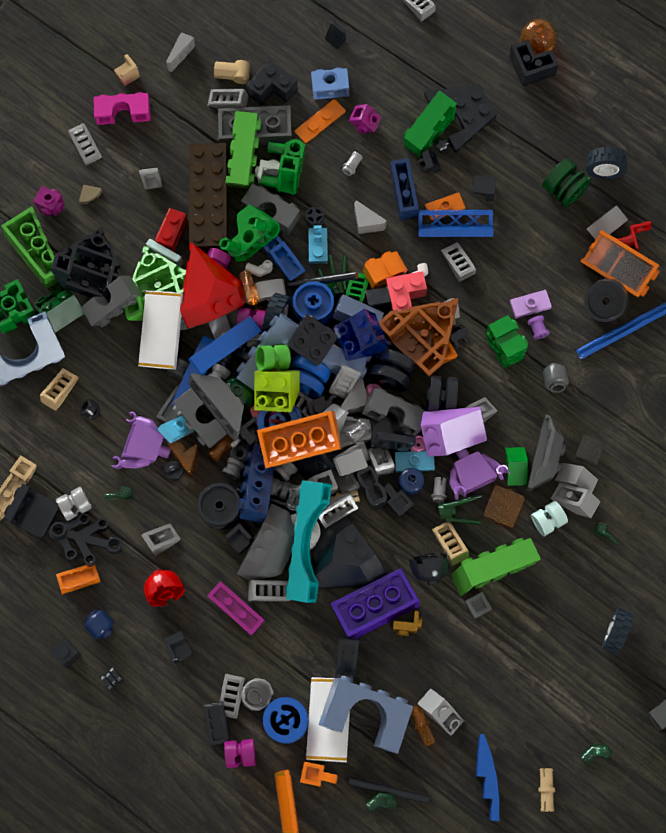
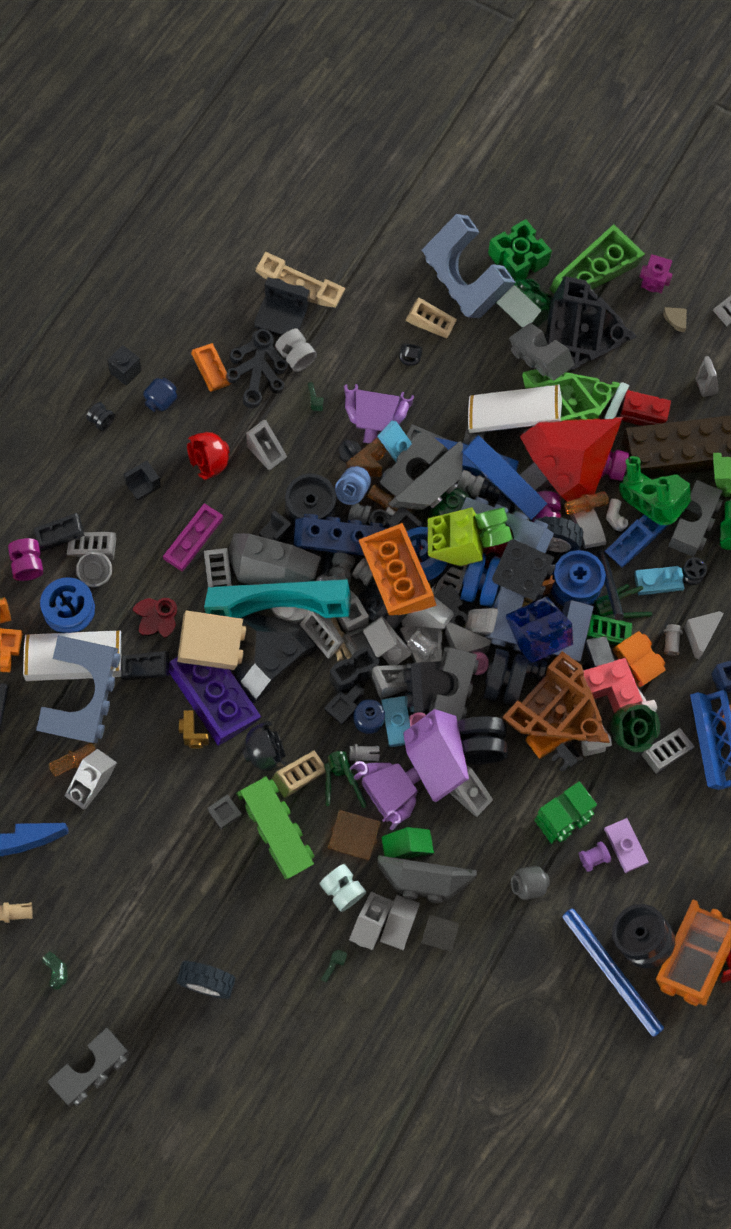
camera: 75 degrees right, 5 degrees down
none -> dark red plate [133,598,177,638]
none -> tan brick [177,611,246,670]
none -> medium blue wheel [335,466,371,505]
none -> dark green cylinder [610,704,660,752]
none -> light grey pin [664,624,682,656]

